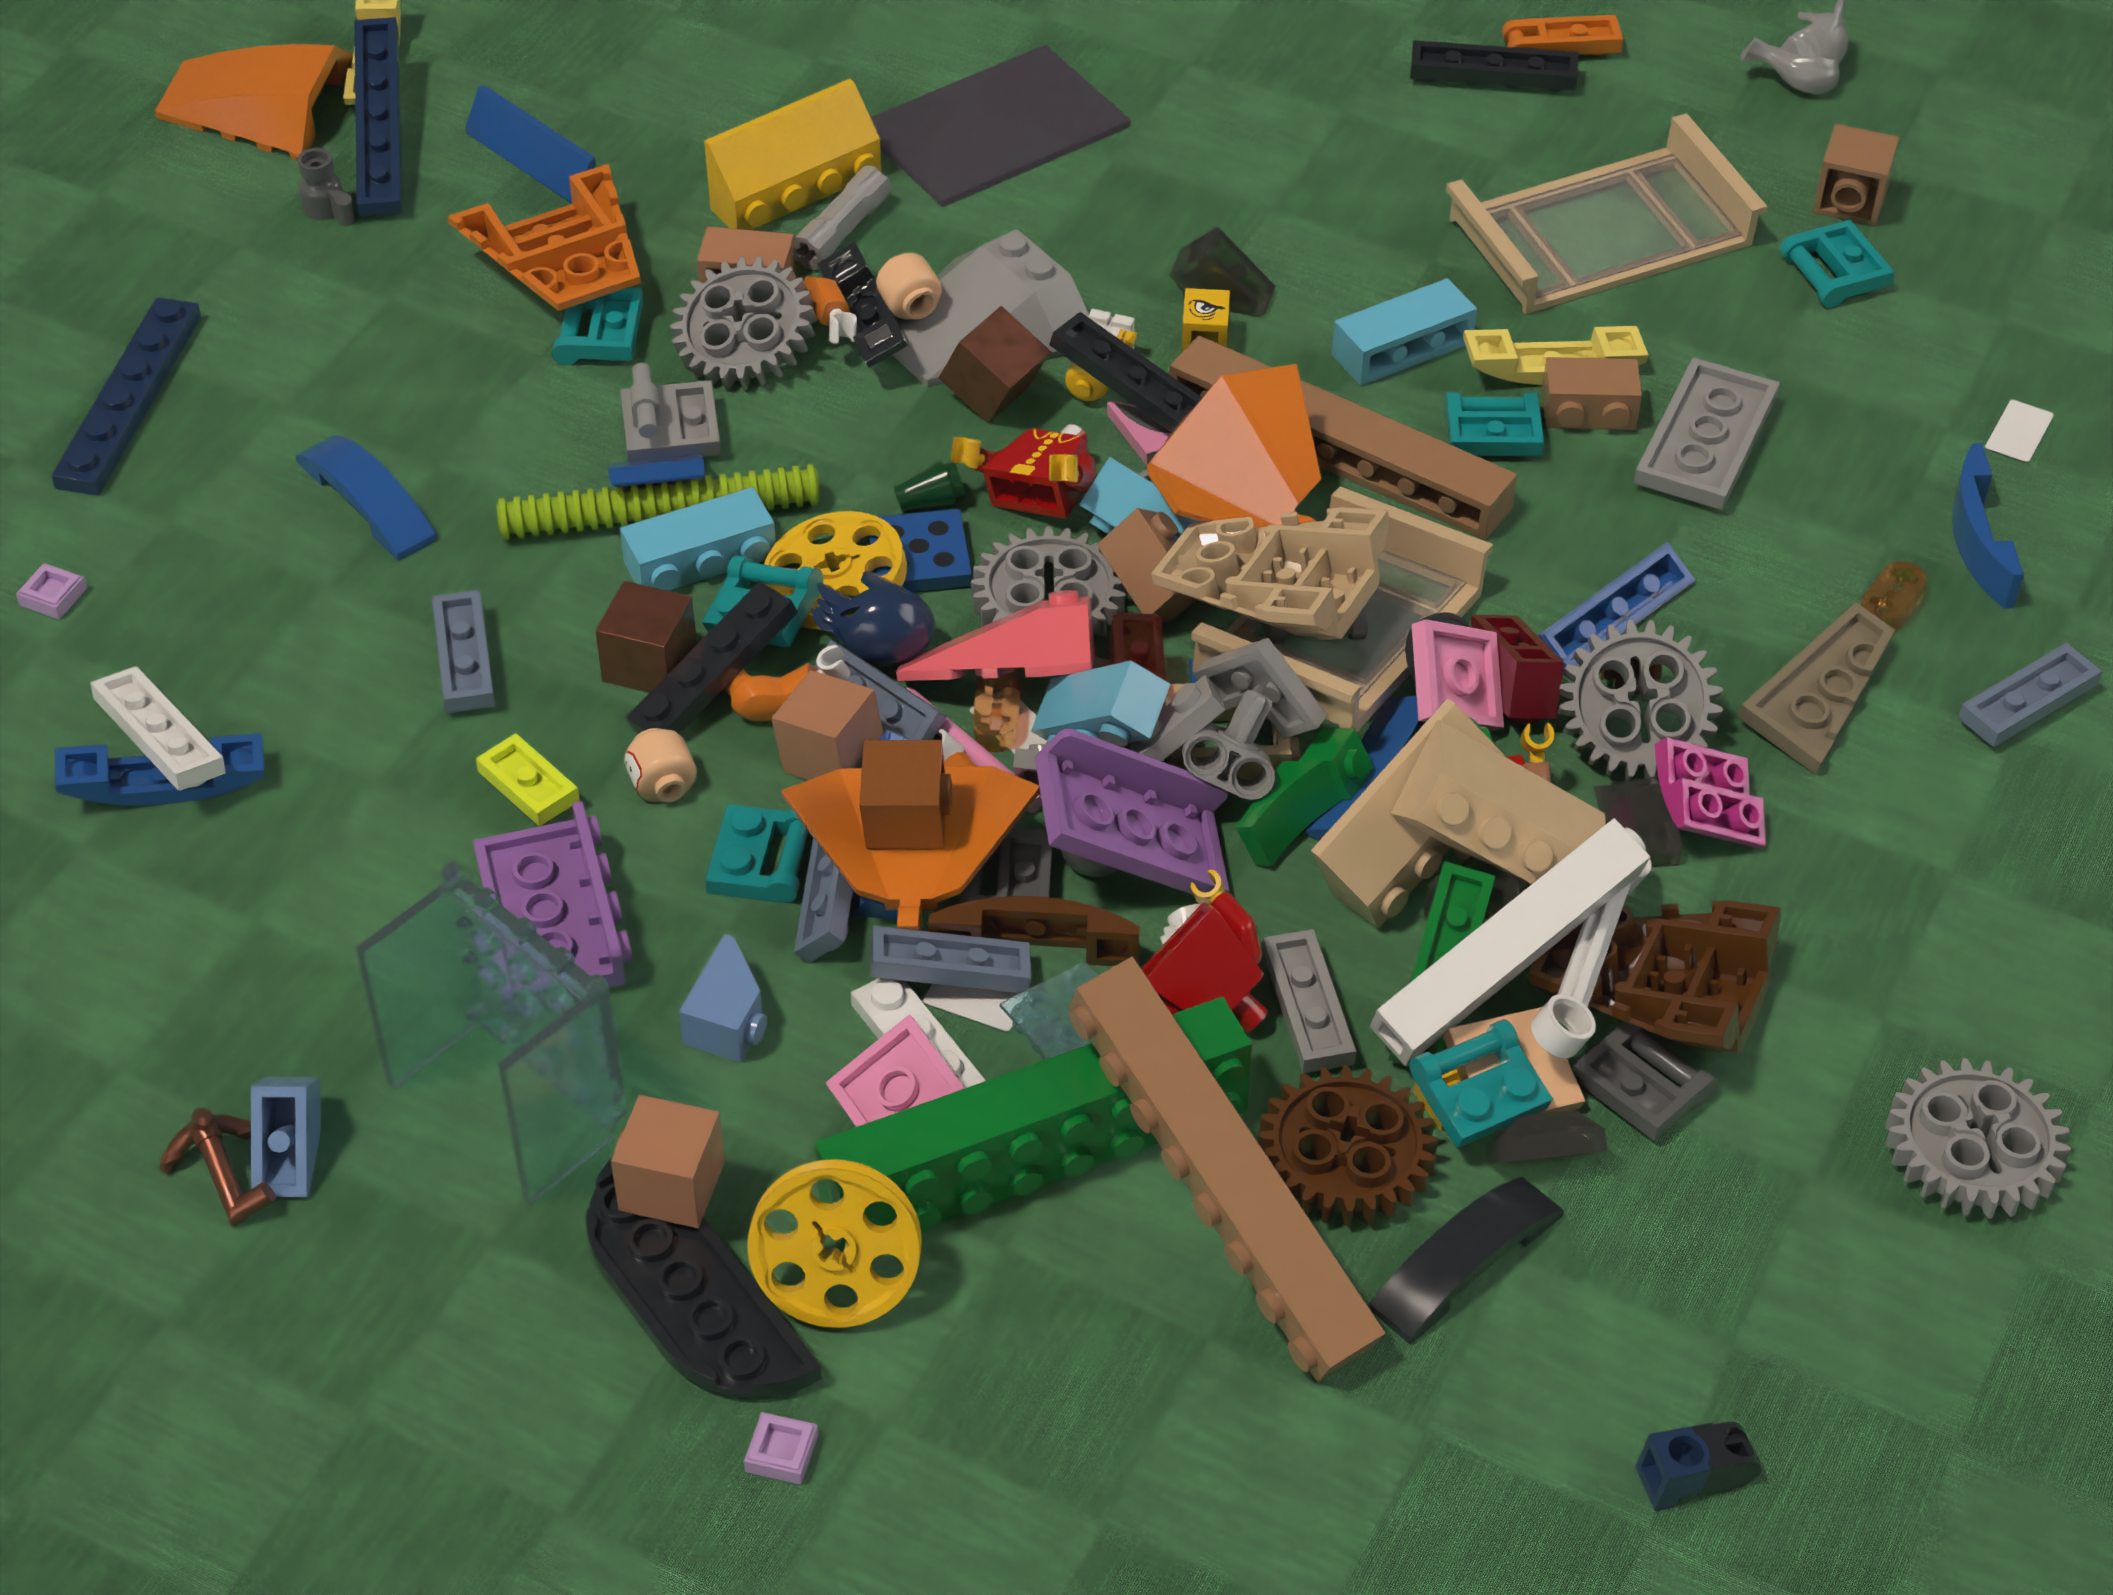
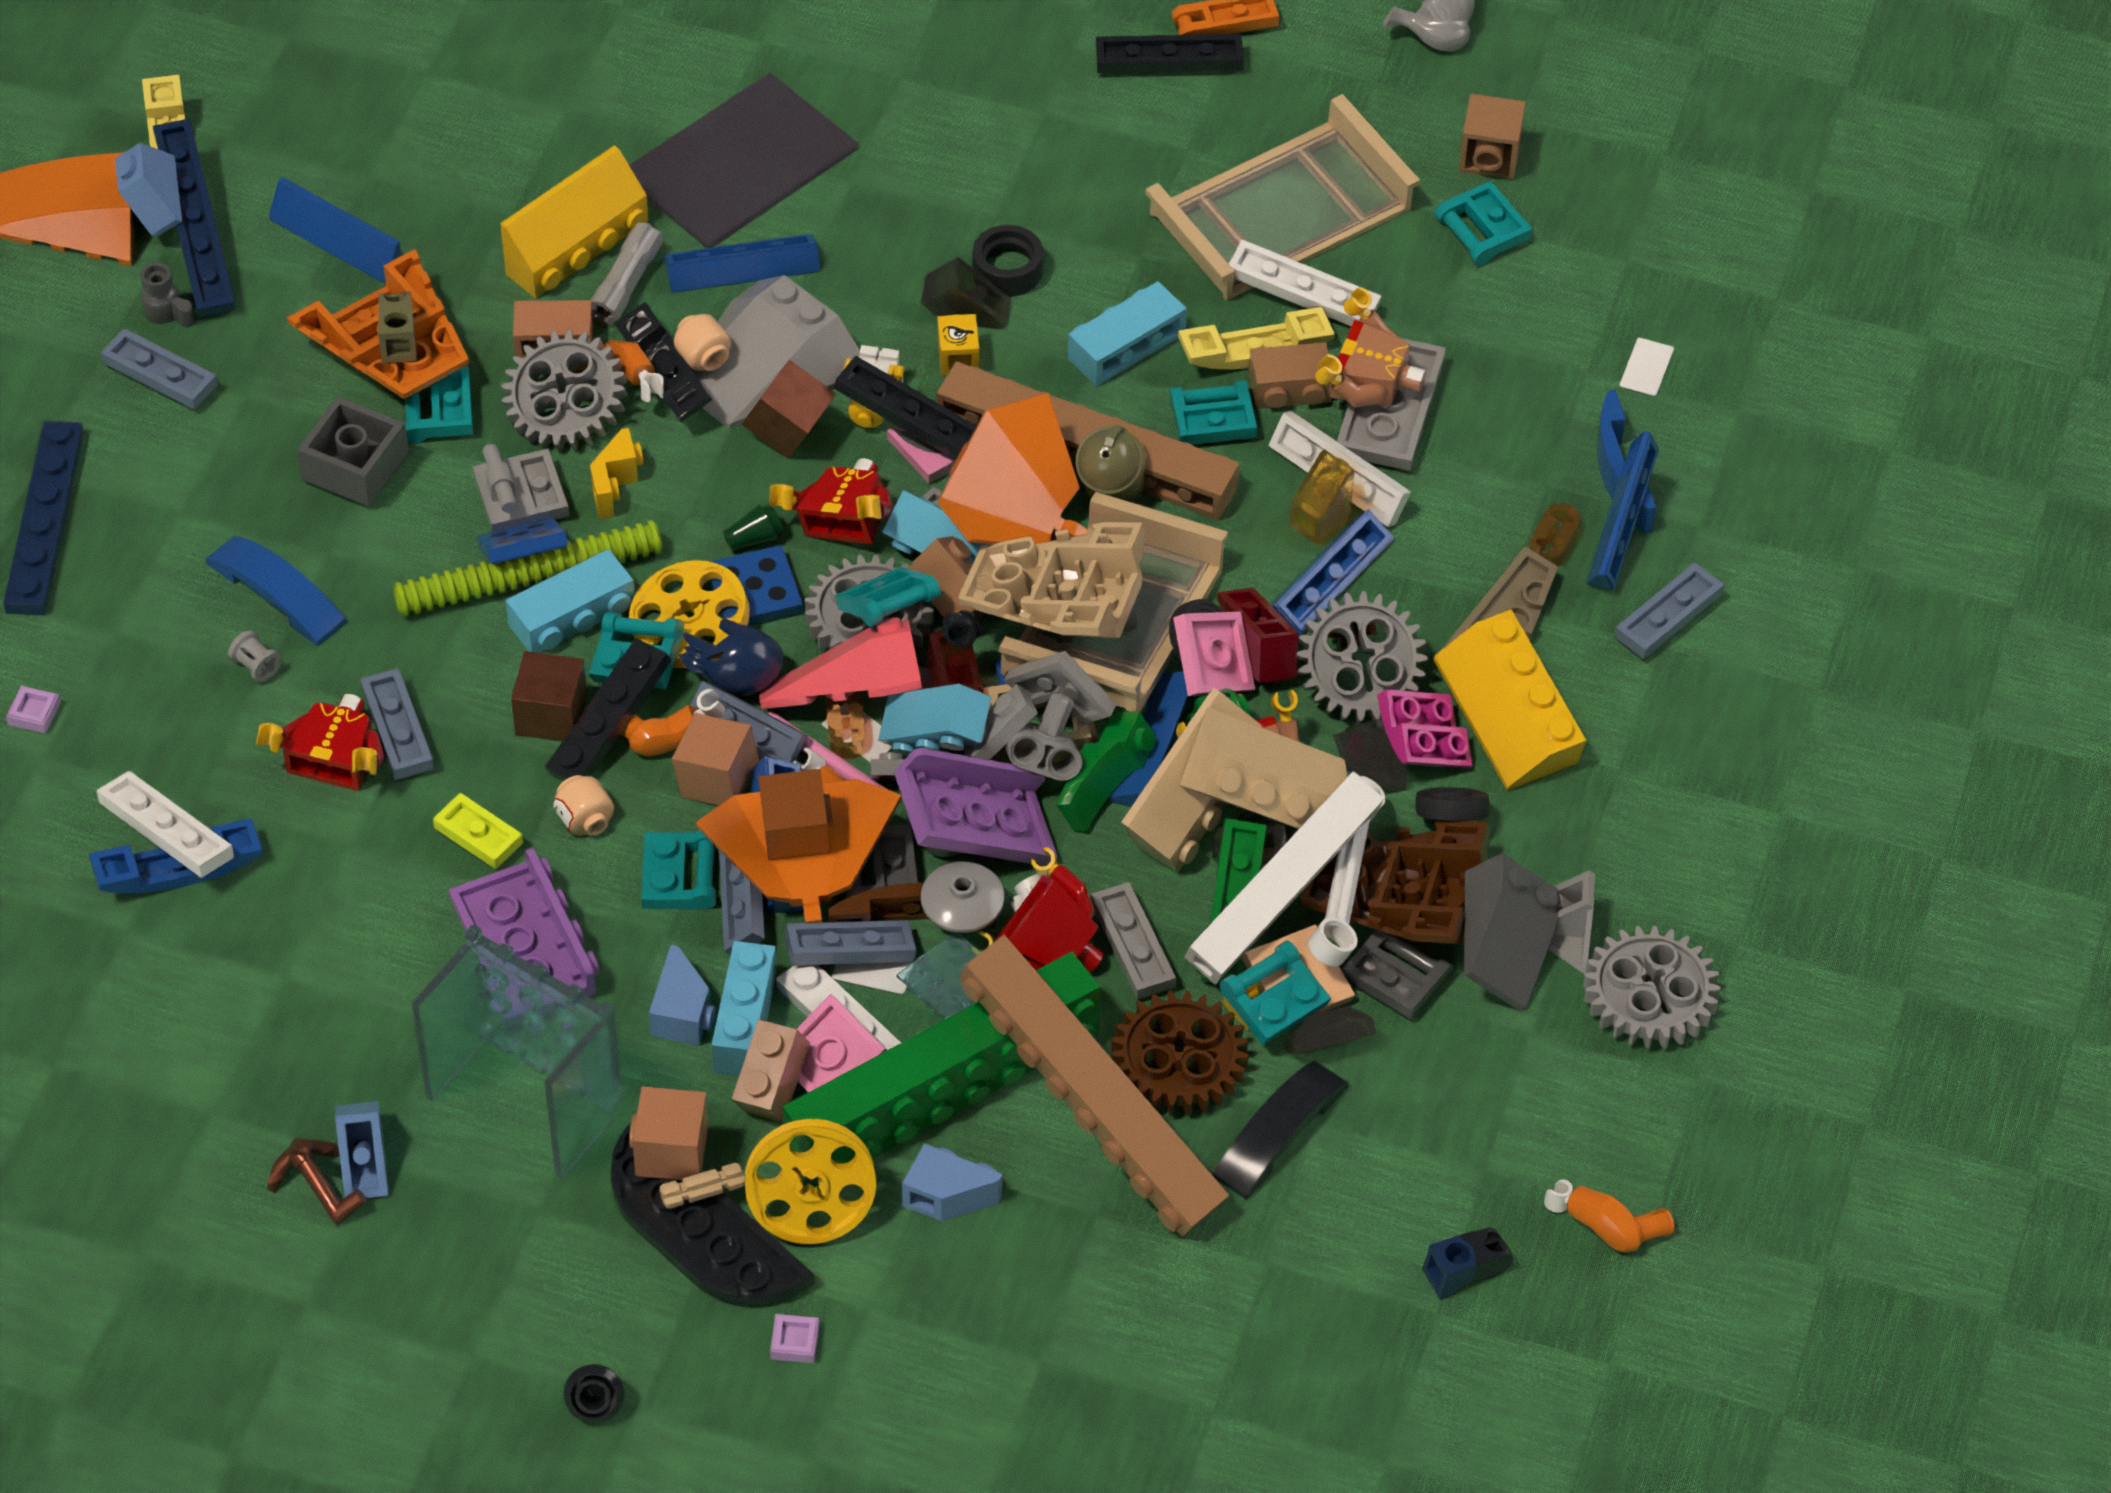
camera: 10 degrees left, 5 degrees up
none -> sand blue plate [100,328,218,410]
none -> medium blue slope [115,143,182,237]
none -> light grey bush [228,630,281,682]
none -> red torso [255,694,385,791]
none -> dark grey brick [297,396,409,507]
none -> olive leg [378,291,417,363]
none -> black cone [563,1364,625,1423]
none -> yellow slope [590,428,643,520]
none -> tan axle [660,1163,745,1209]
none -> blue slope [664,233,820,292]
none -> medium azure brick [711,941,777,1076]
none -> medium nougat brick [731,1019,810,1122]
none -> teal plate [834,567,941,627]
none -> medium blue slope [902,1143,1003,1222]
none -> light grey dish [921,862,1004,933]
none -> black plate [943,610,982,648]
none -> black tyre [972,224,1044,297]
none -> olive helmet [1075,425,1148,502]
none -> white plate [1229,239,1381,326]
none -> white plate [1268,411,1411,527]
none -> clear yellow slope [1290,449,1354,547]
none -> nougat torso [1315,287,1426,407]
none -> black tyre [1415,787,1490,821]
none -> yellow slope [1433,609,1586,791]
none -> dark grey slope [1464,853,1558,1011]
none -> orange arm [1544,1179,1674,1252]
none -> light grey slope [1548,870,1595,974]
none -> blue slope [1586,431,1659,590]

